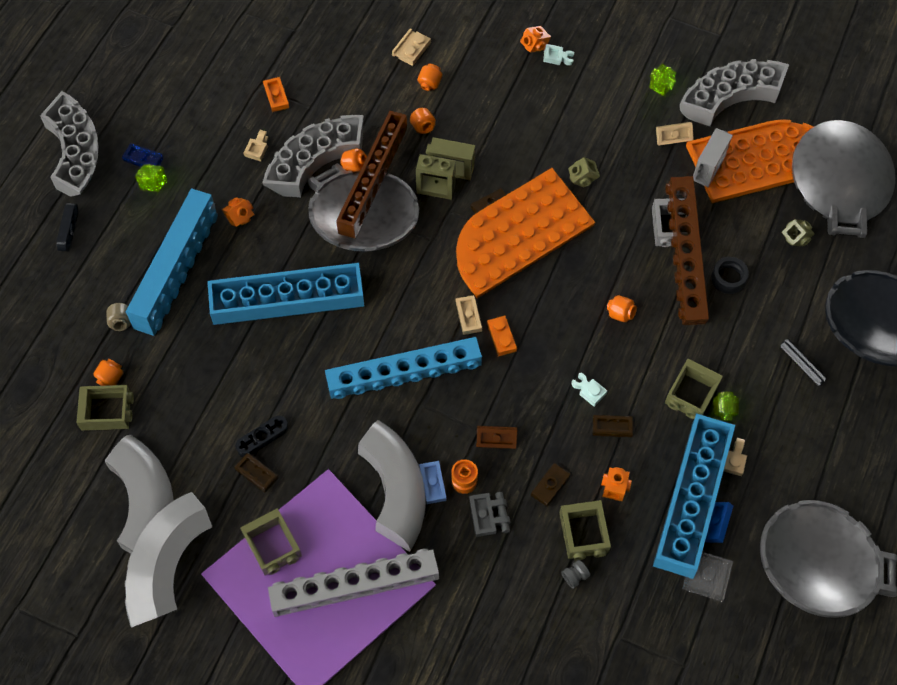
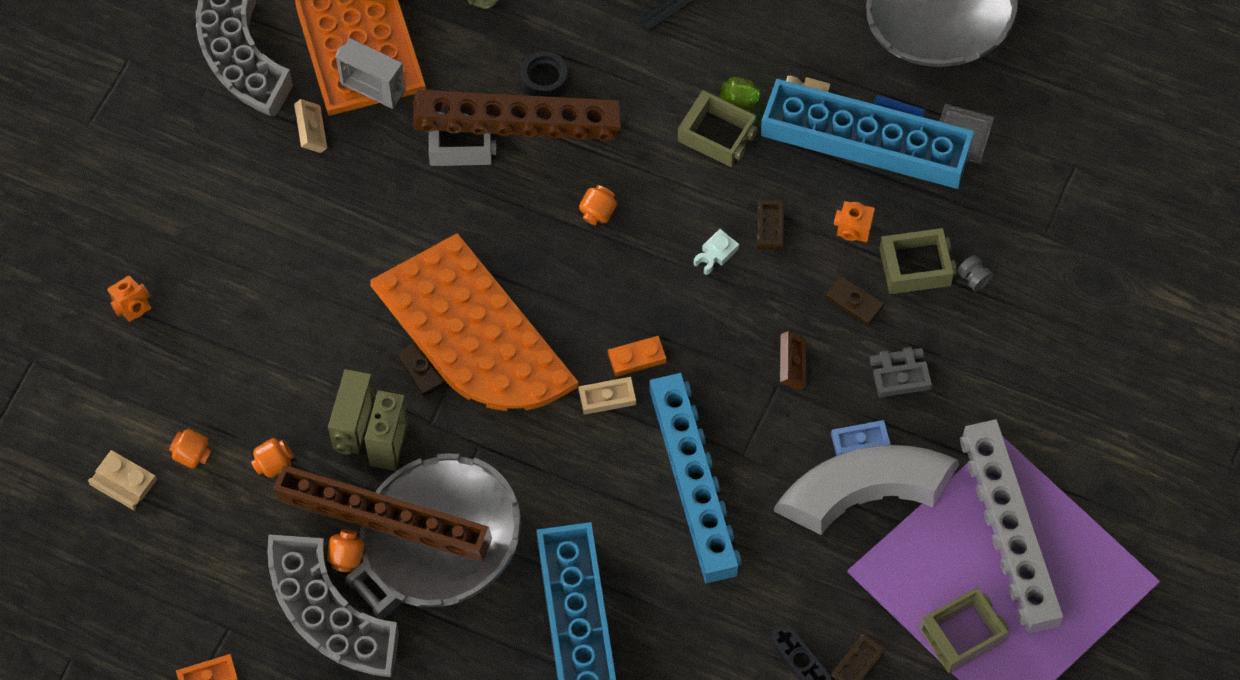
camera: 90 degrees left, 0 degrees up
orange wheel [452,459,478,494] -> none
light aqua plate [543,44,574,65] -> none
olive brick [568,157,600,188] -> none
clear neon green brick [649,64,676,96] -> none

